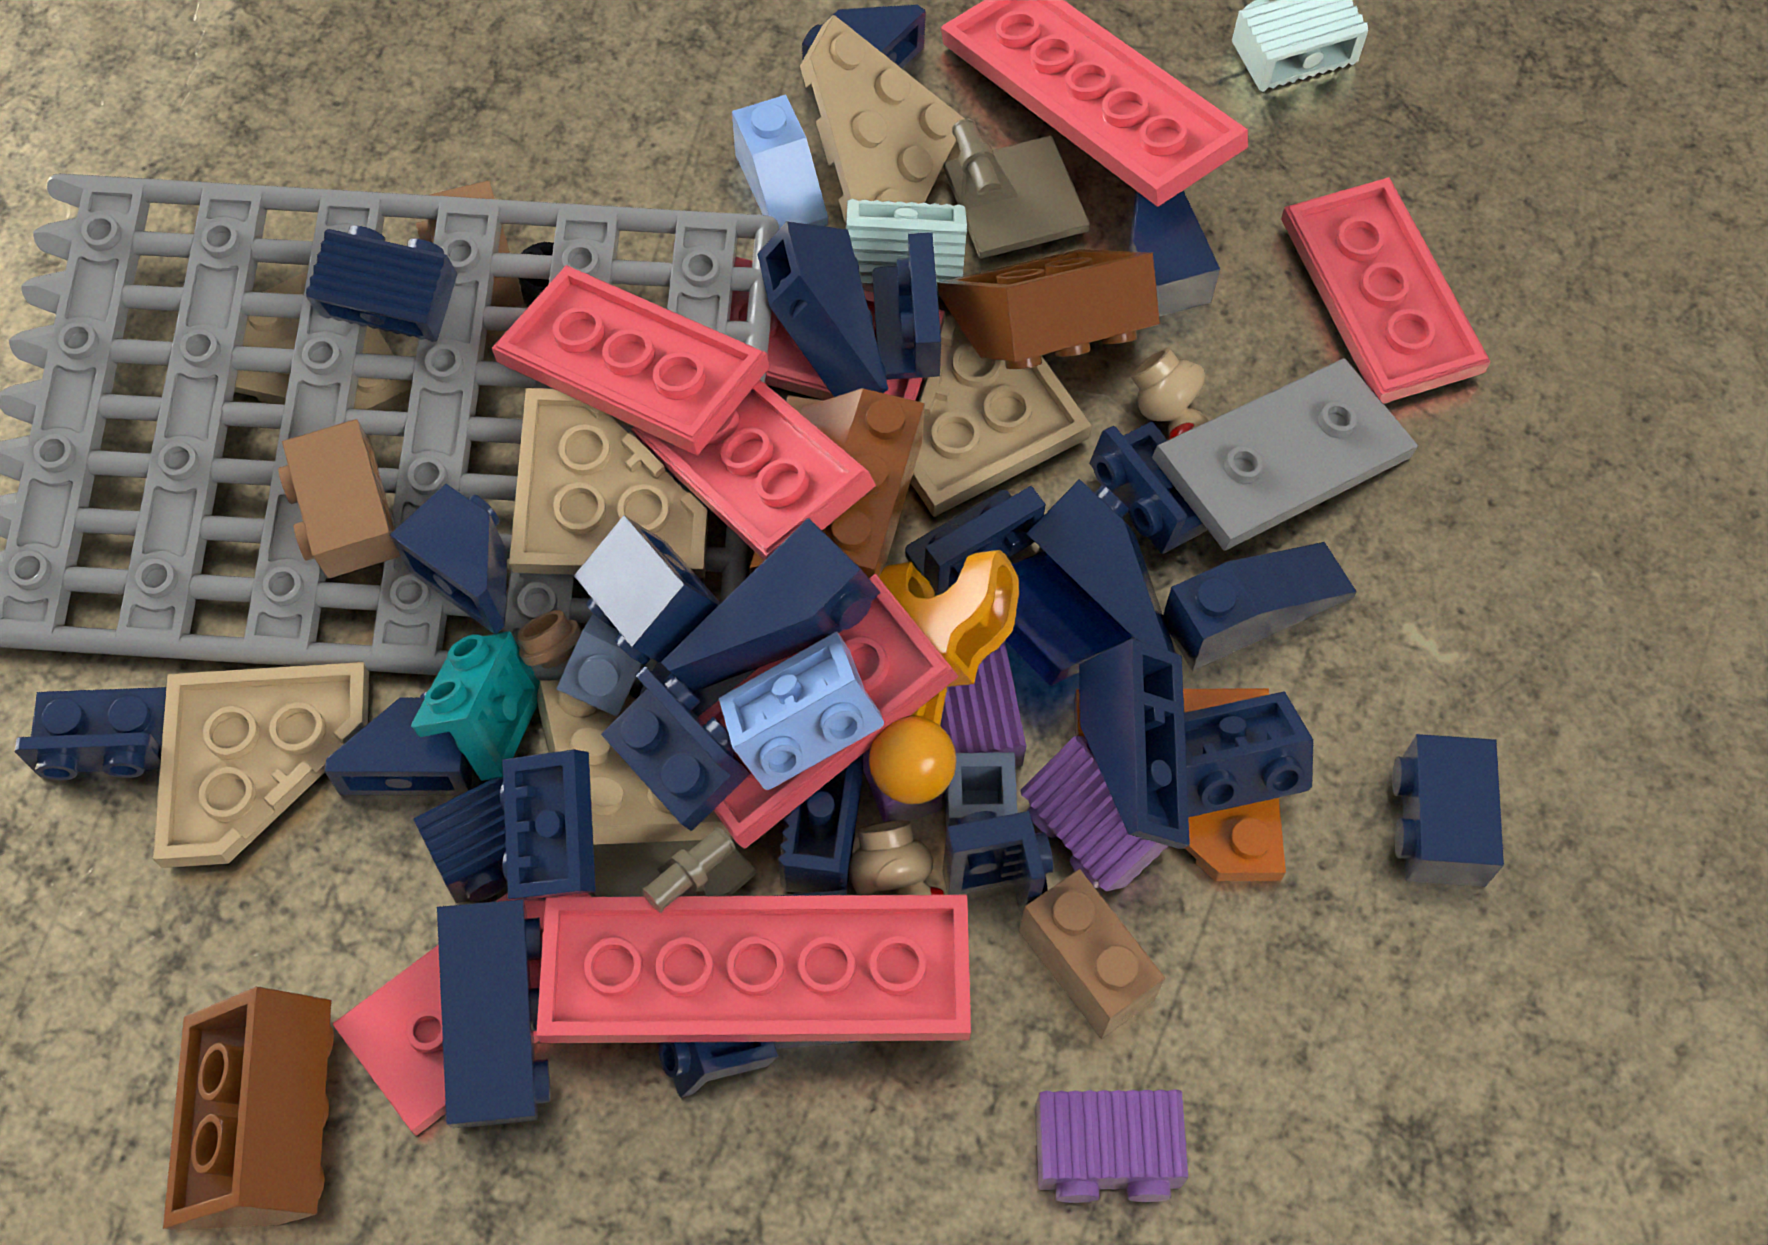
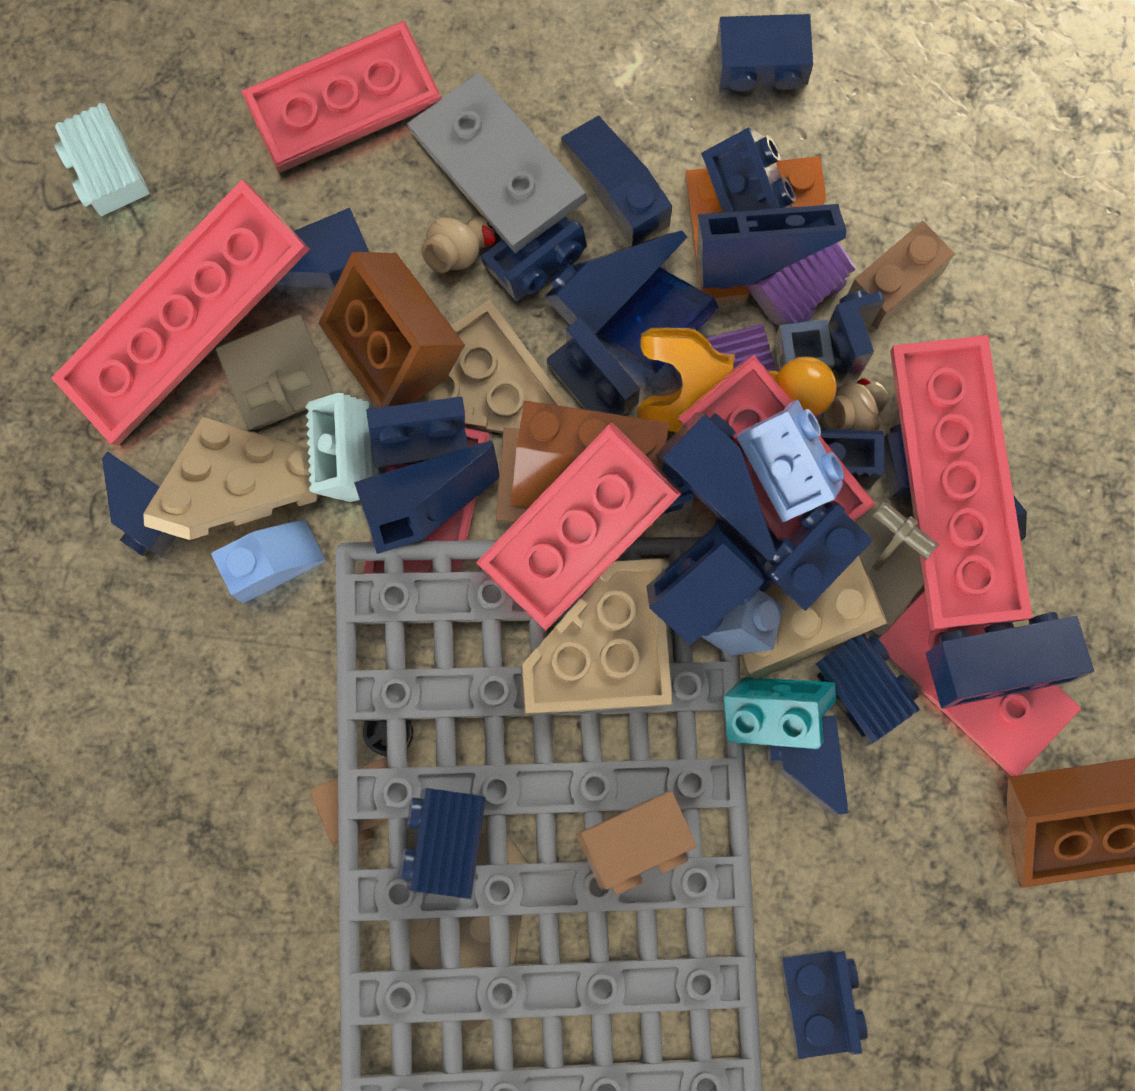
camera: 90 degrees left, 15 degrees up
tan plate [153,662,369,868] -> none
dark blue slope [390,484,507,635] -> none
coral plate [492,265,770,456] -> none
dark blue bracket [500,749,596,901] -> none
medium nougat plate [517,610,582,669] -> none
medium lavender brick [1035,1089,1188,1203] -> none

